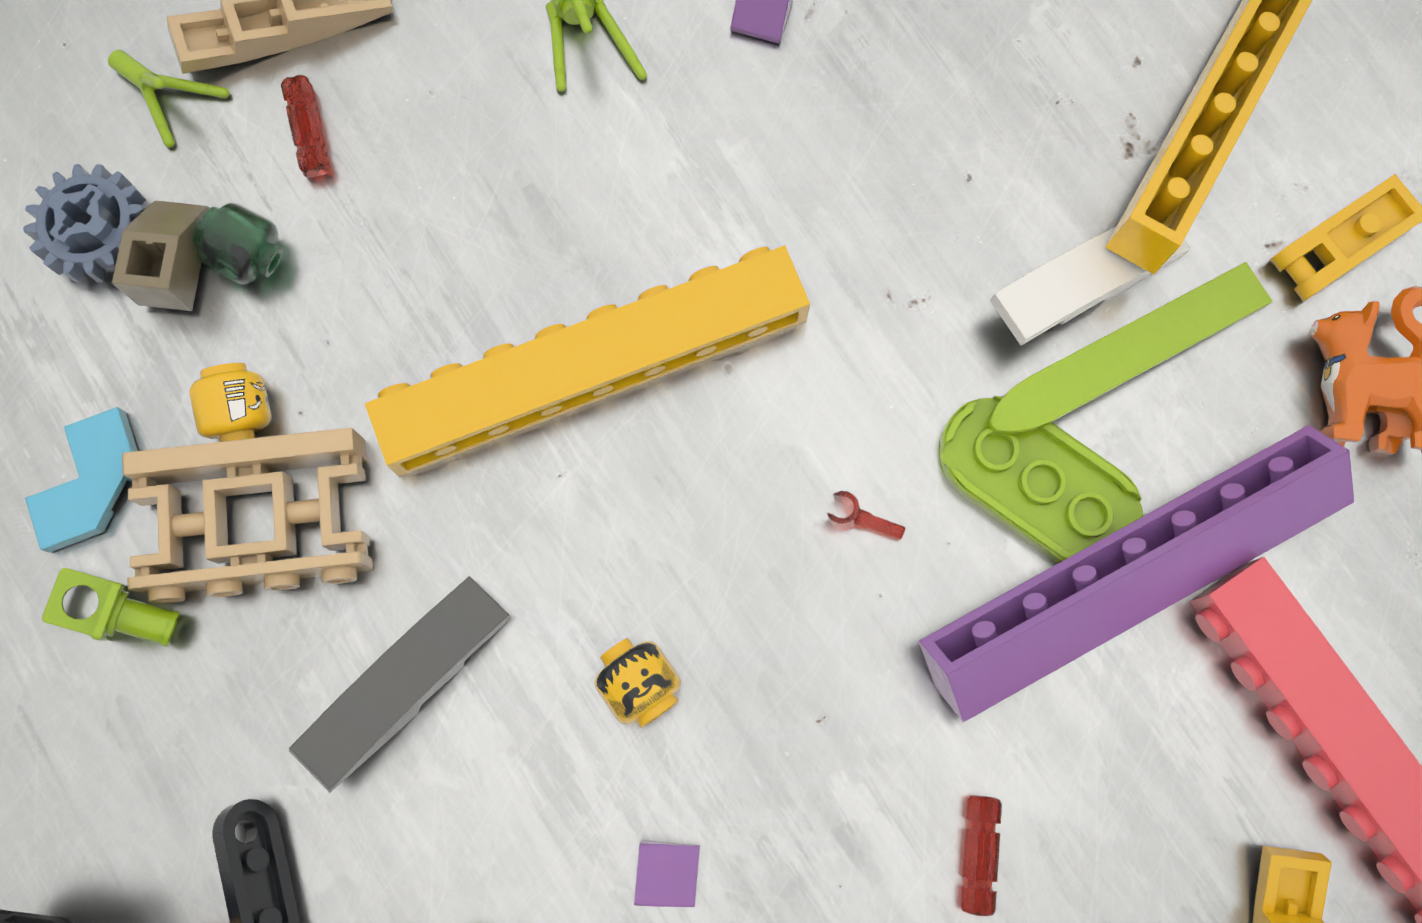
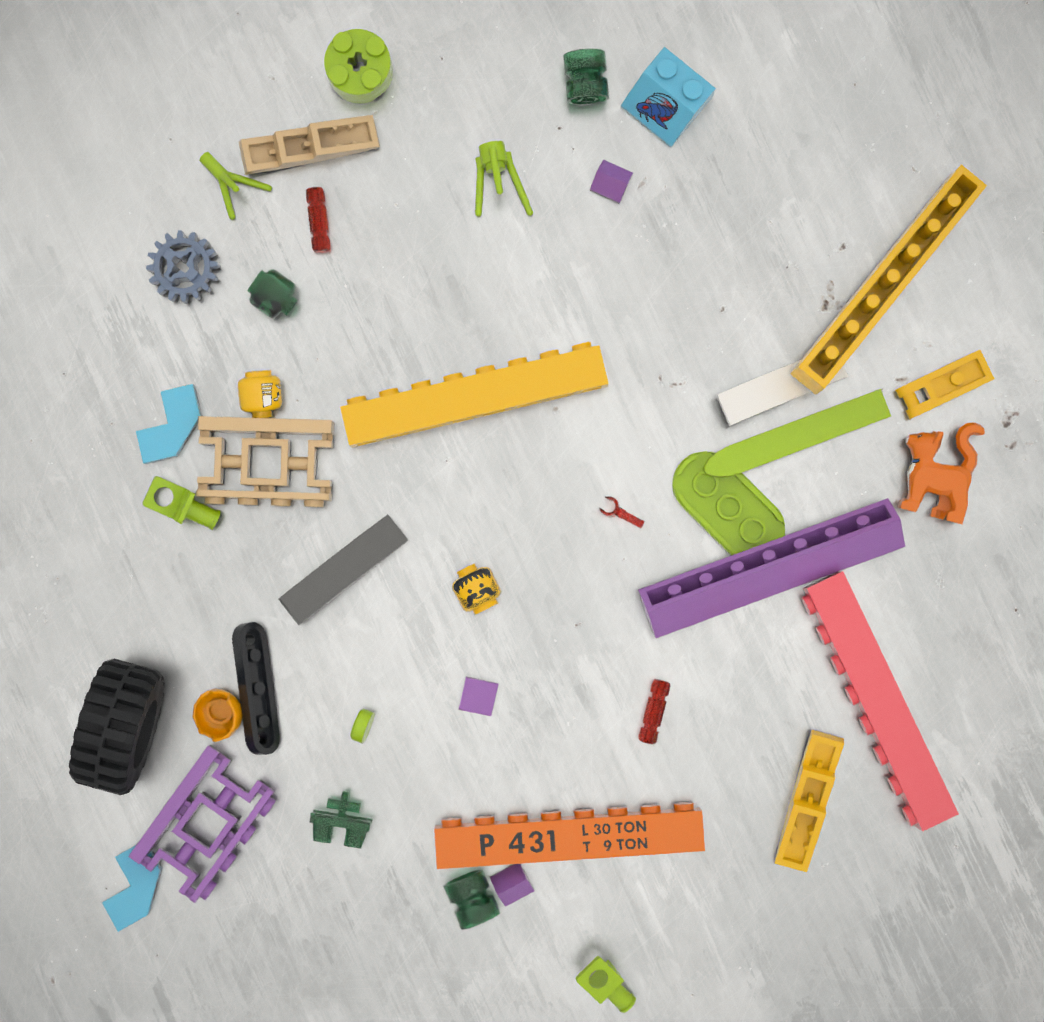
camera: 10 degrees right, 10 degrees up
dark tan slope [112,200,212,311] -> none

